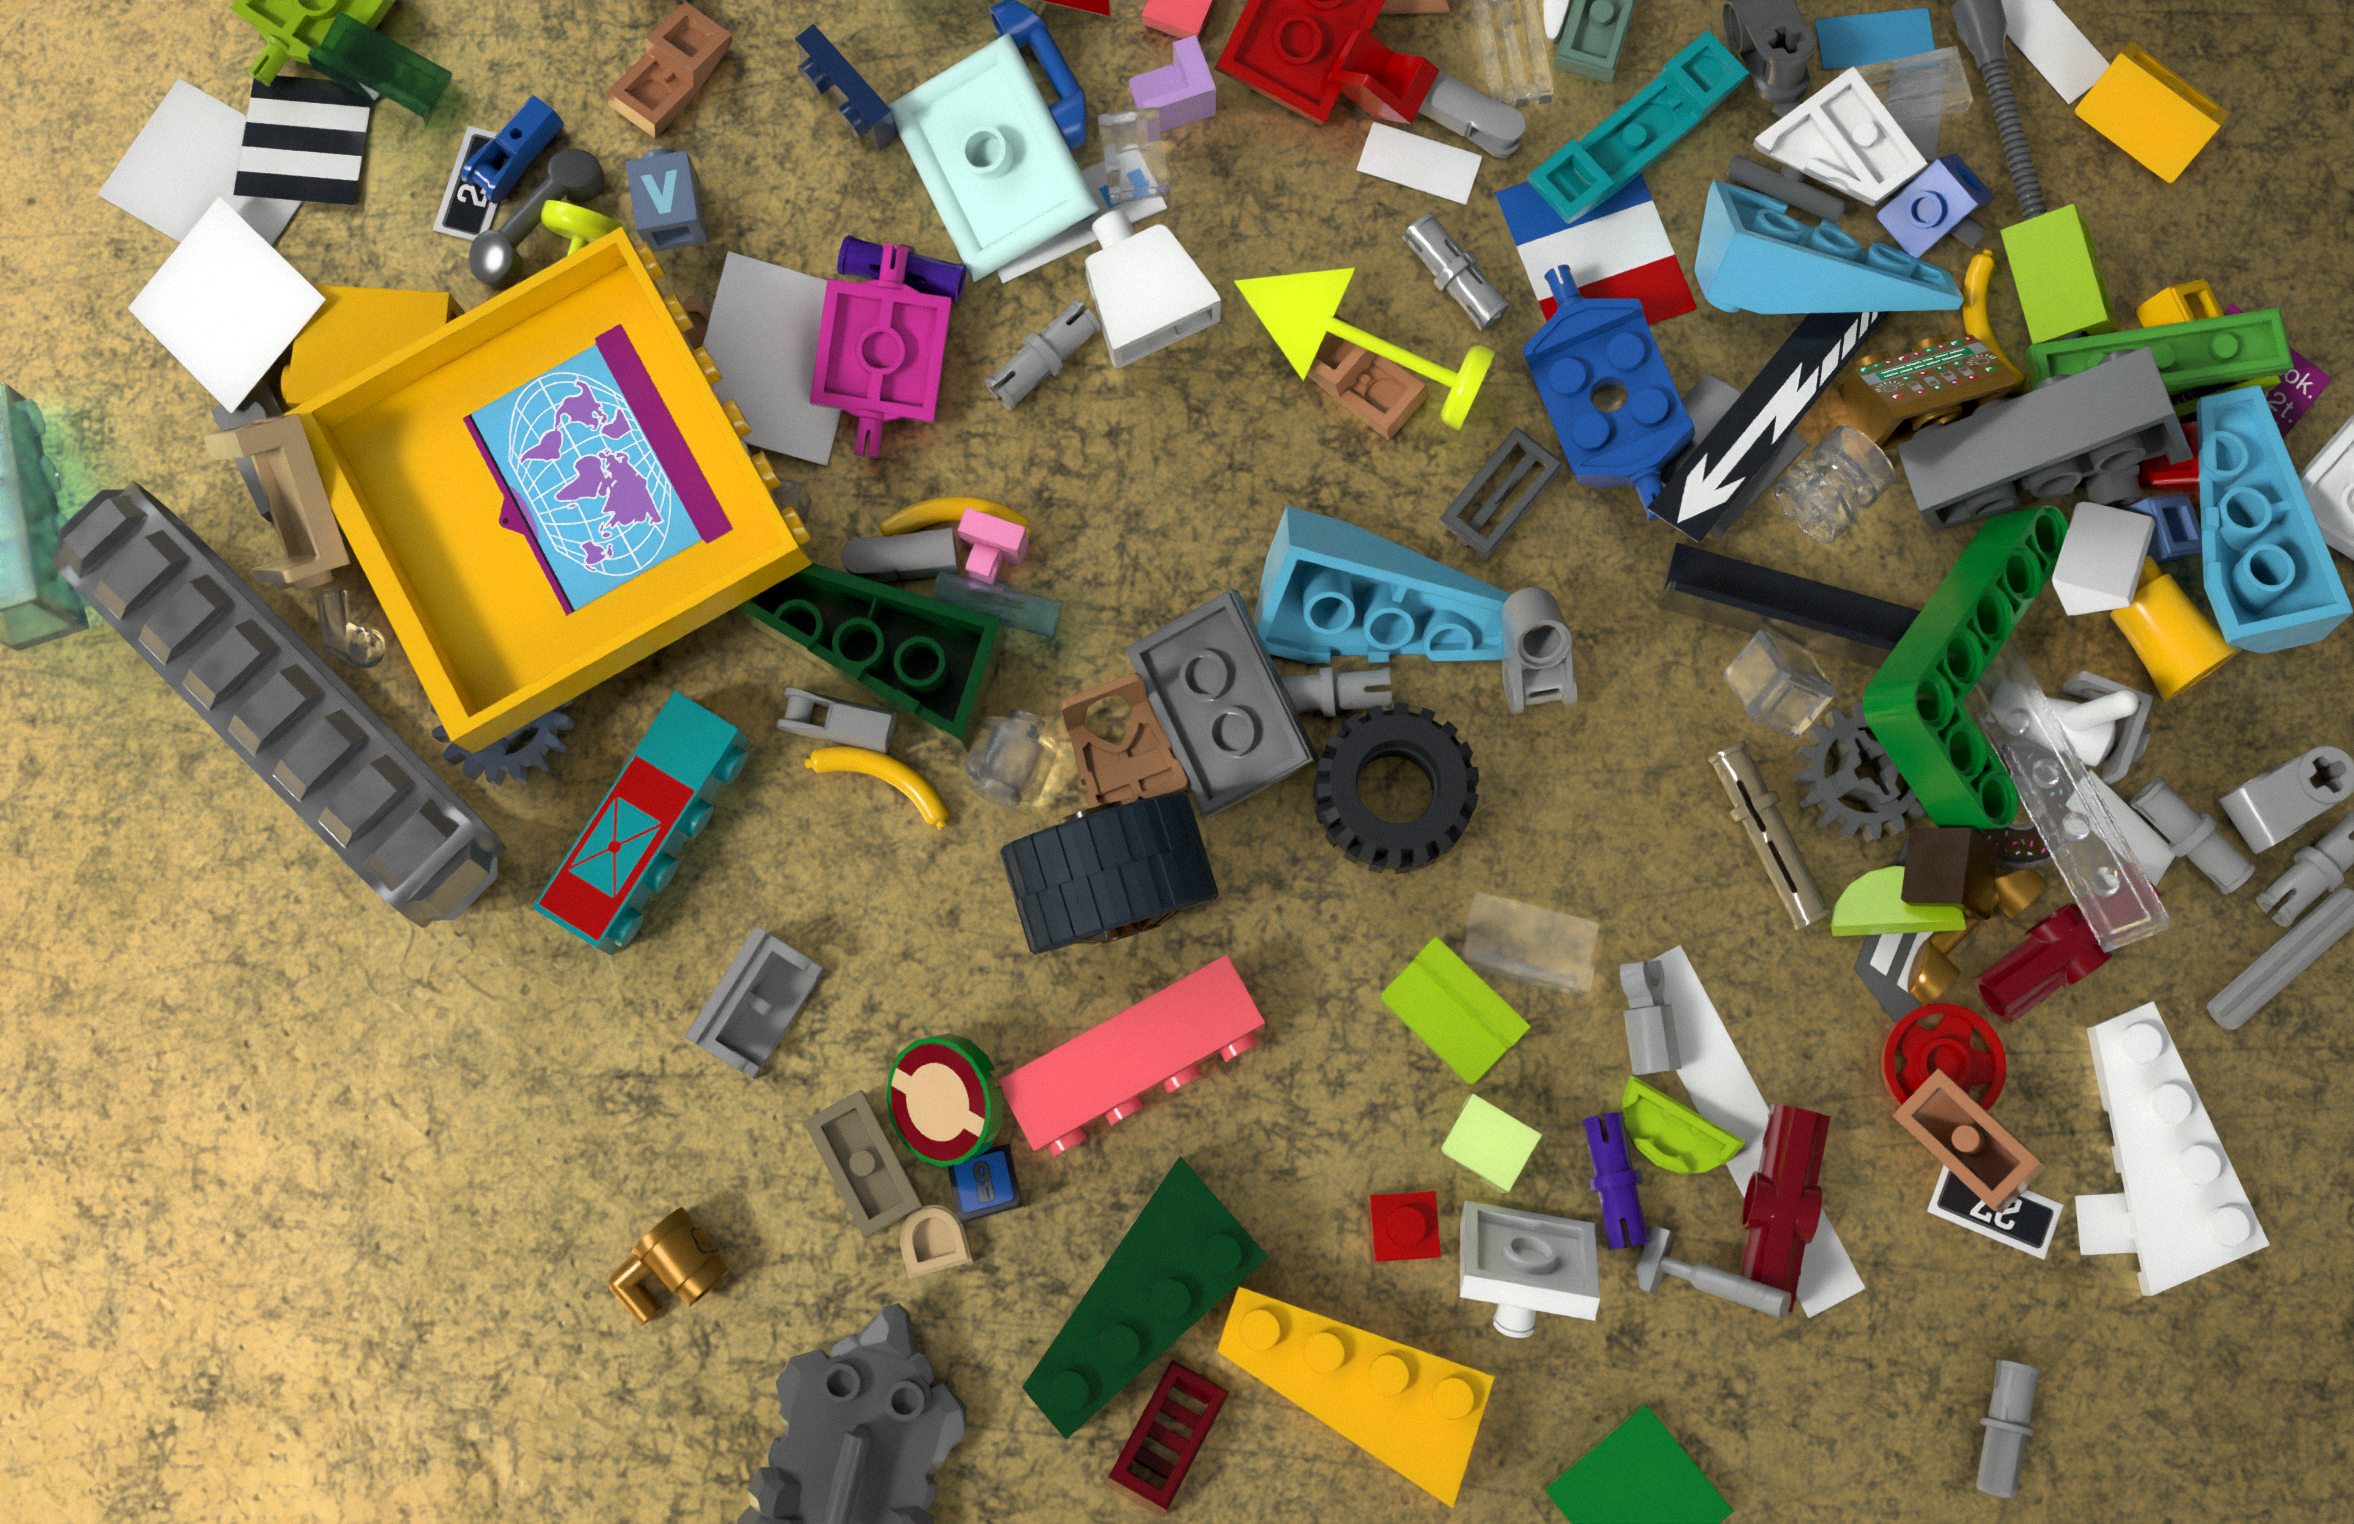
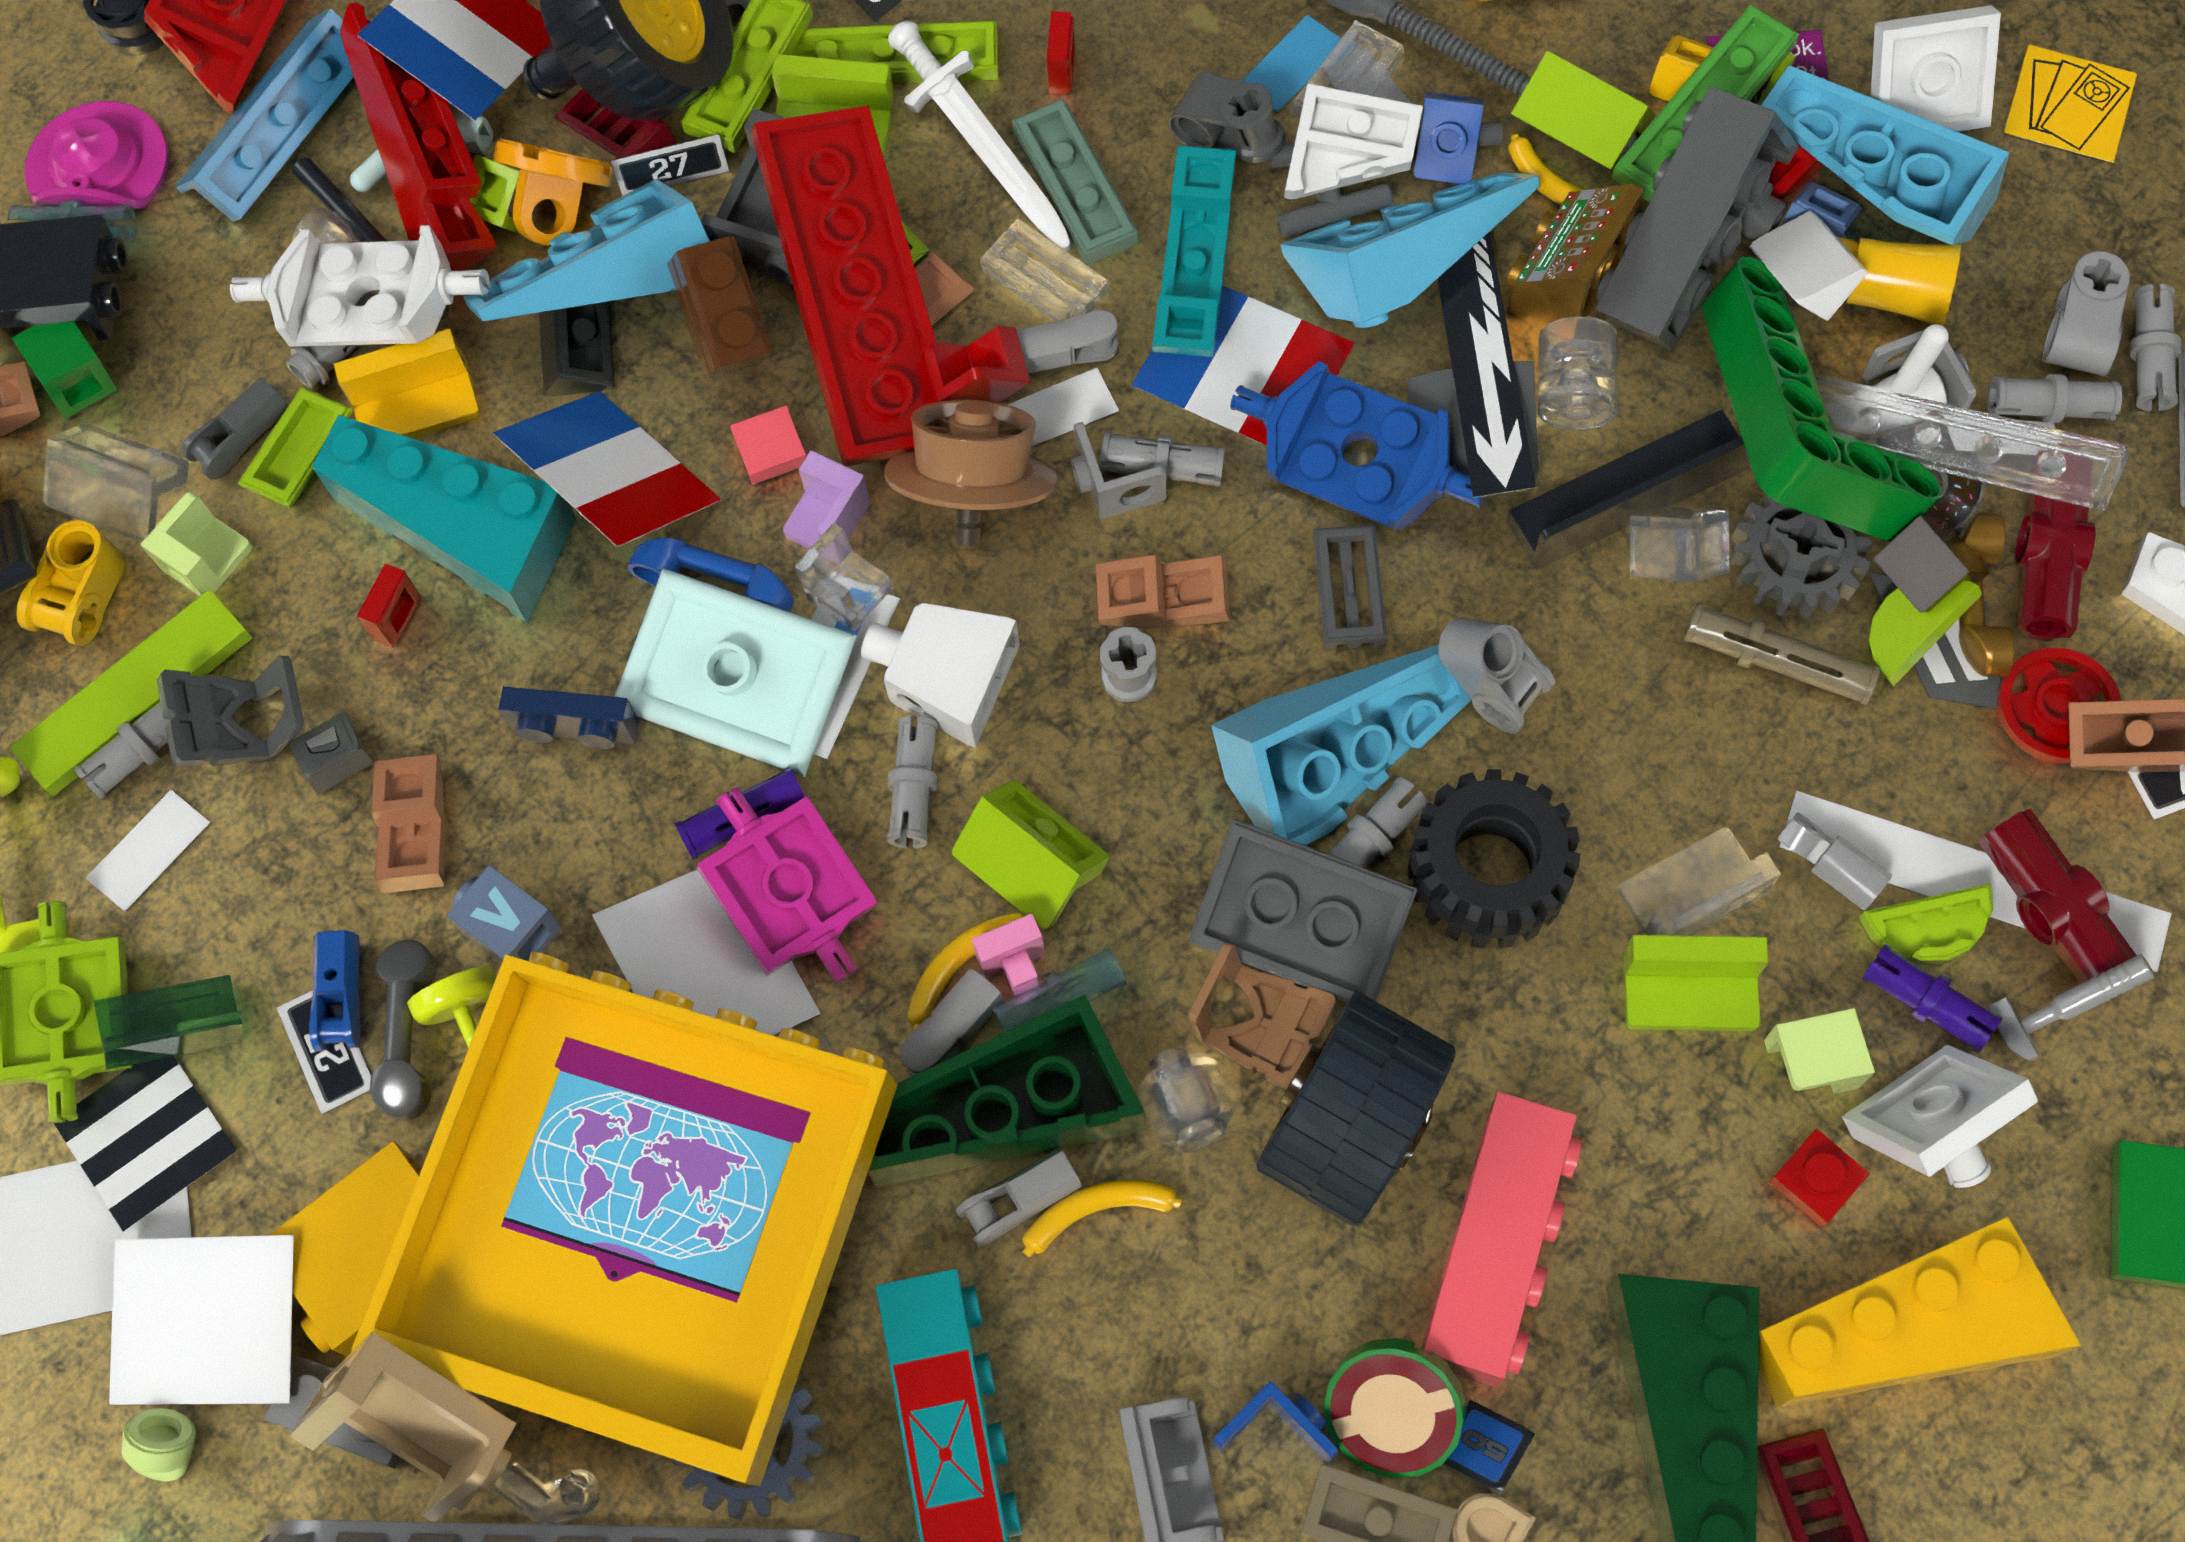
camera: 40 degrees left, 10 degrees down
neon yellow piece [1234,267,1496,431] -> none
none -> yellowish green tile [121,1408,196,1482]
none -> medium nougat piece [884,400,1058,547]
none -> lime panel [952,779,1111,930]
none -> light grey bracket [1070,422,1166,520]
none -> light grey bush [1100,627,1157,703]
none -> blue bracket [1213,1381,1338,1464]

